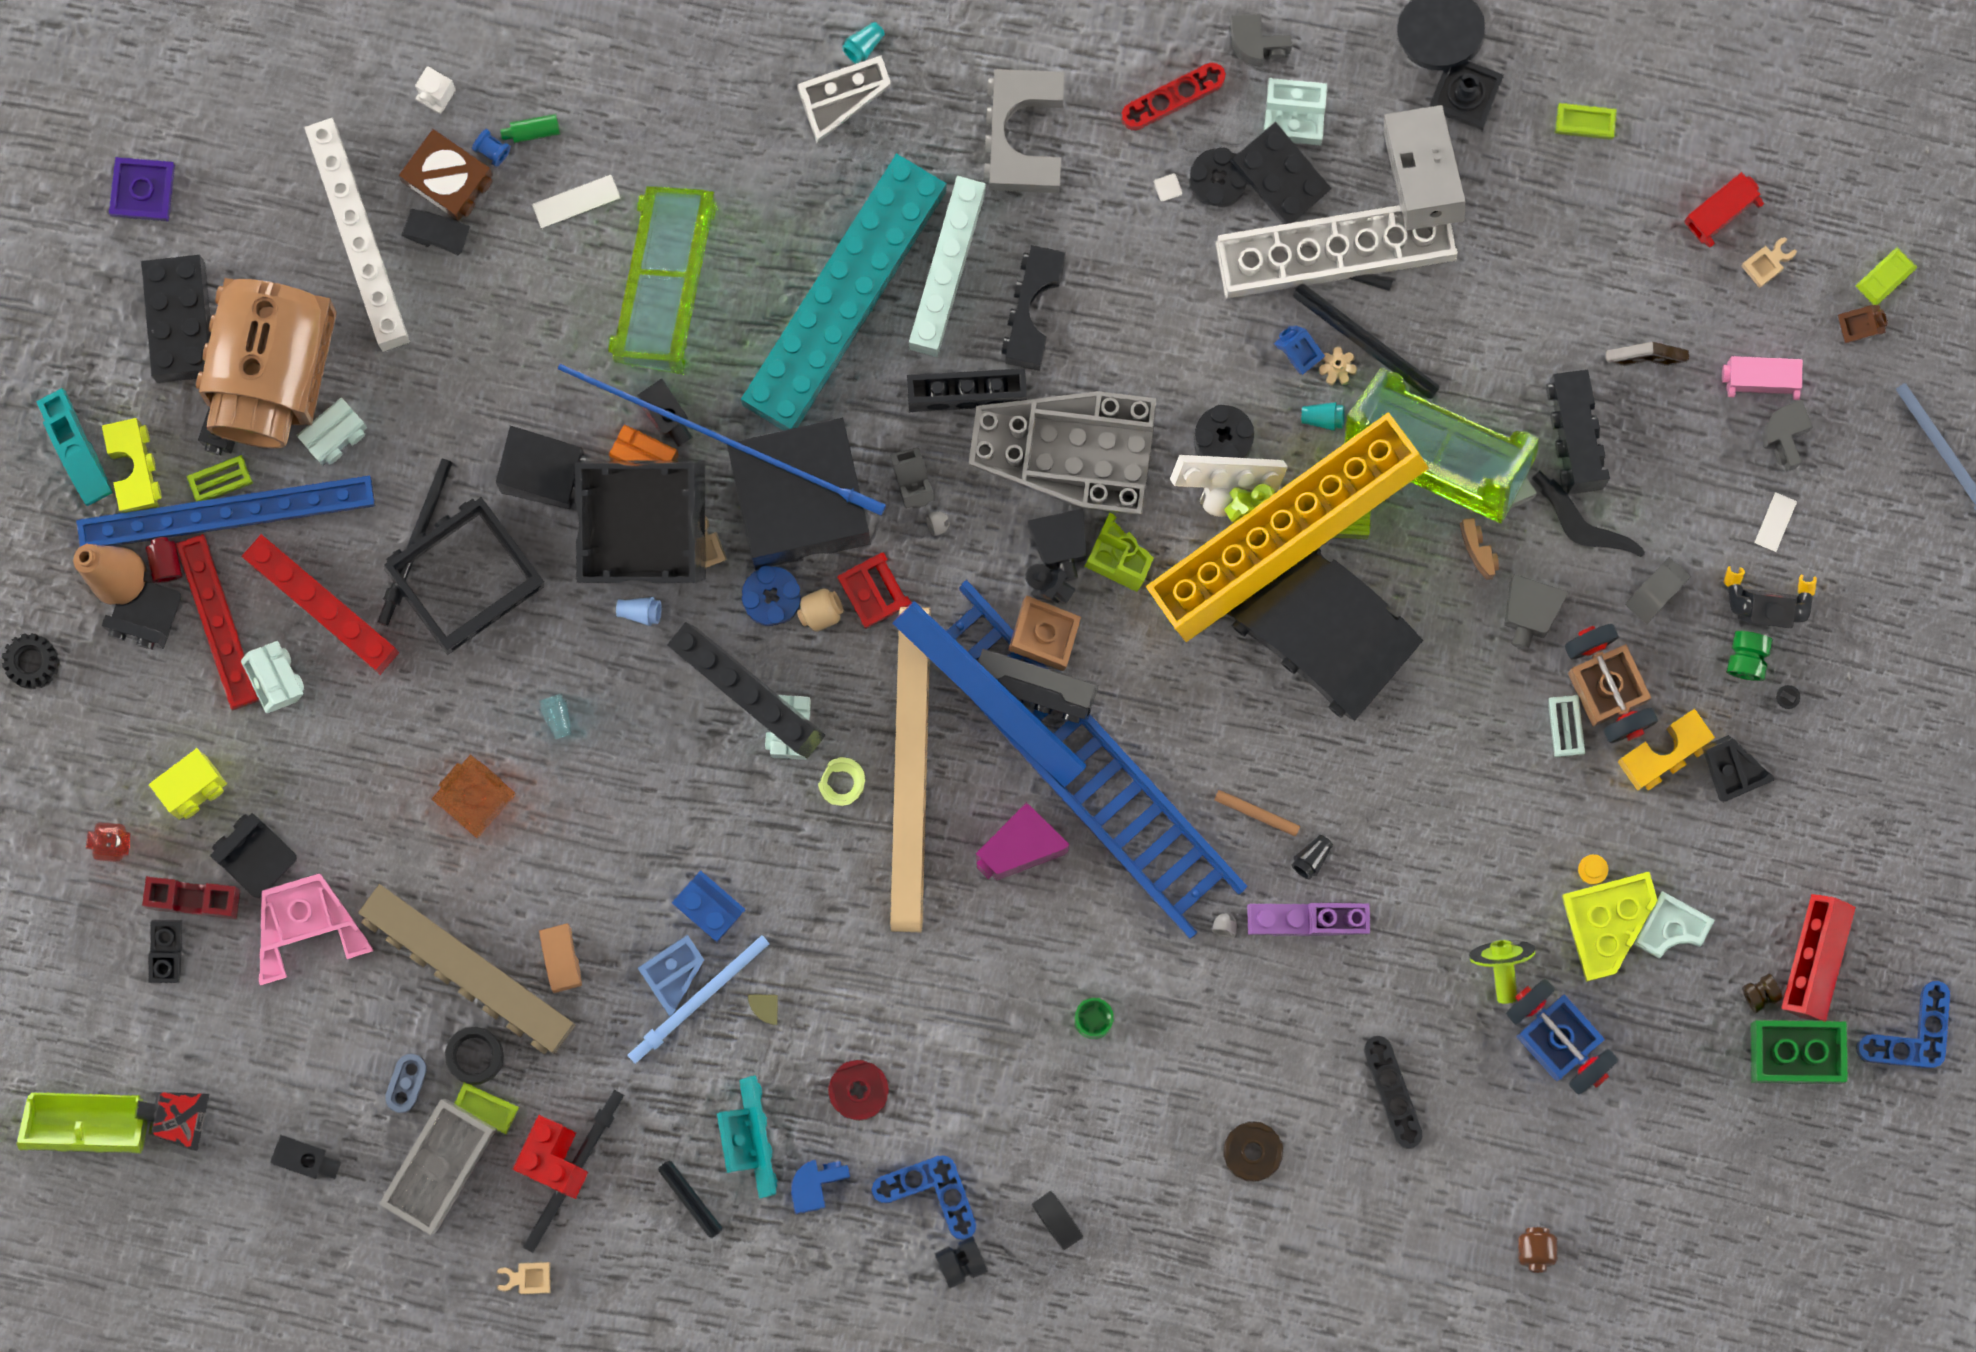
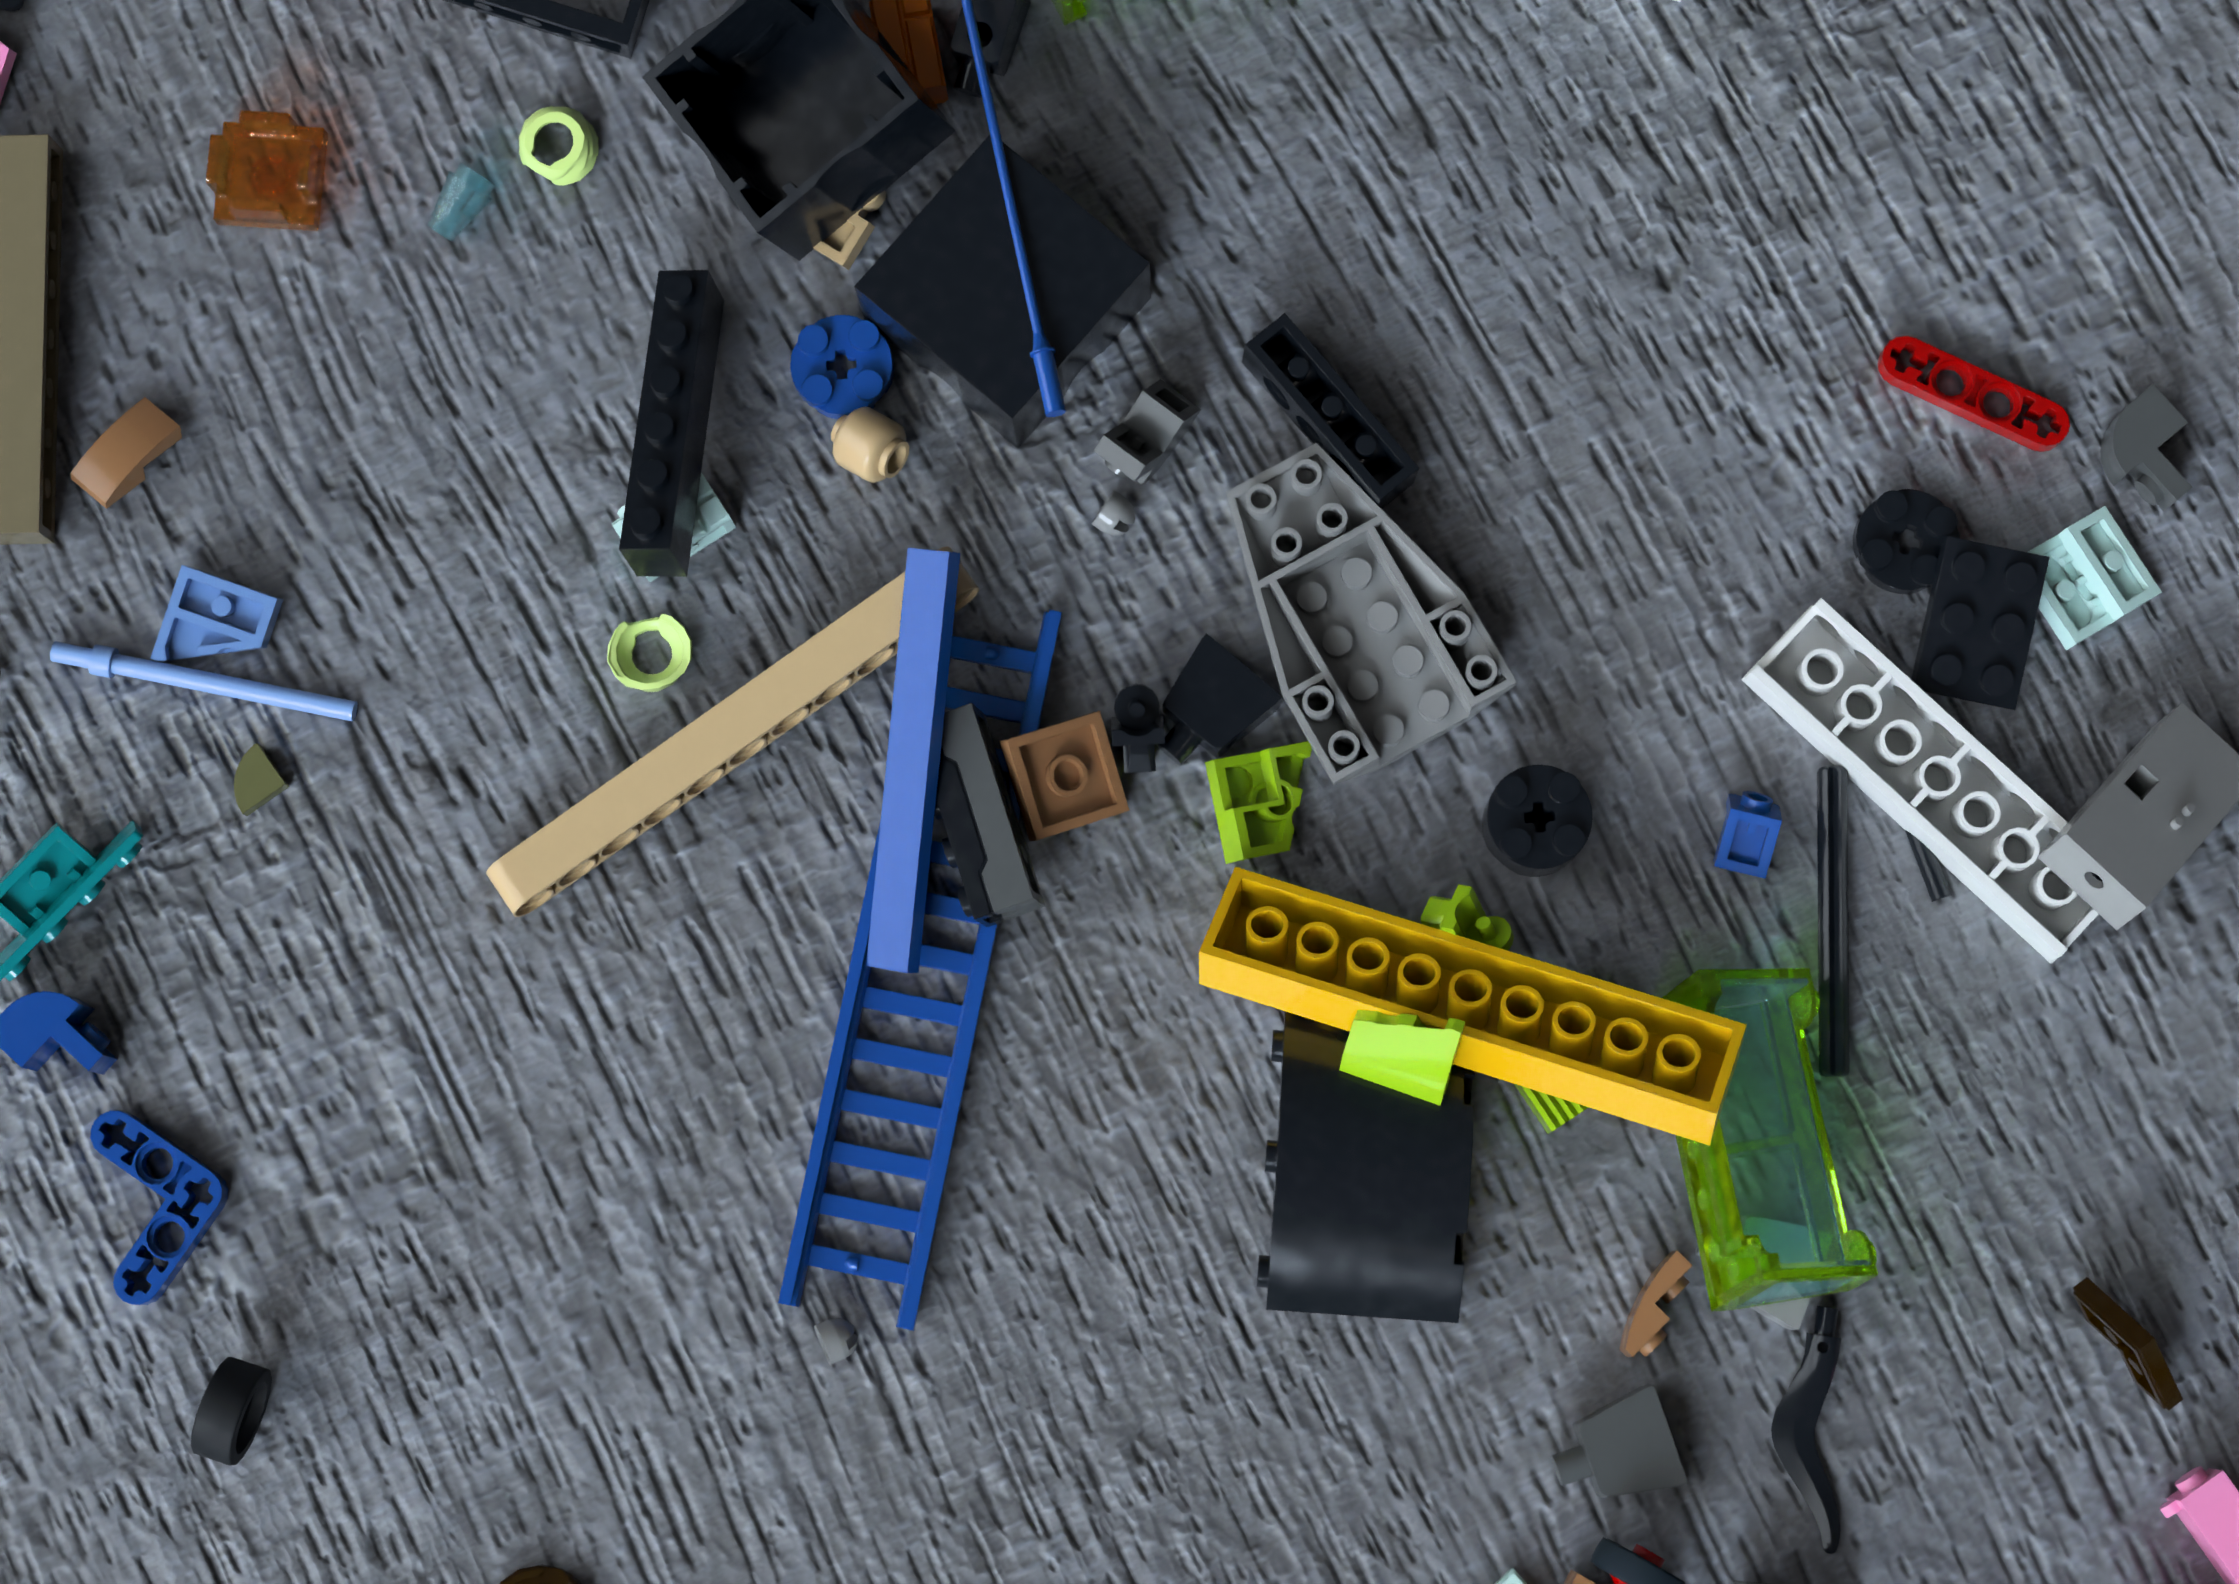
camera: 60 degrees right, 0 degrees up
light blue cone [616,597,662,626] -> none
blue plate [672,870,746,943] -> none
teal brick [741,153,947,431] -> none
dark red plate [828,1060,889,1121] -> none
red plate [837,552,912,630] -> none
light aqua brick [909,176,985,357] -> none
black wheel [934,1236,988,1289] -> none
magenta slope [976,802,1069,881] -> none
light grey arch [984,69,1065,193] -> none
black arch [1001,245,1066,371] -> none
green wheel [1074,998,1114,1040] -> none
white sticker [1154,174,1182,201] -> none
white plate [1170,455,1288,517] -> none
medium nougat bar [1214,790,1300,837] -> none
medium lavender slope [1247,903,1370,936] -> none
black cone [1291,835,1333,880] -> none
teal cone [1301,402,1345,431] -> none
tan plant [1318,347,1357,385] -> none
black wedge [1546,369,1610,495] -> none
none -> yellowish green piece [519,106,599,186]
none -> slope [1339,1010,1465,1106]

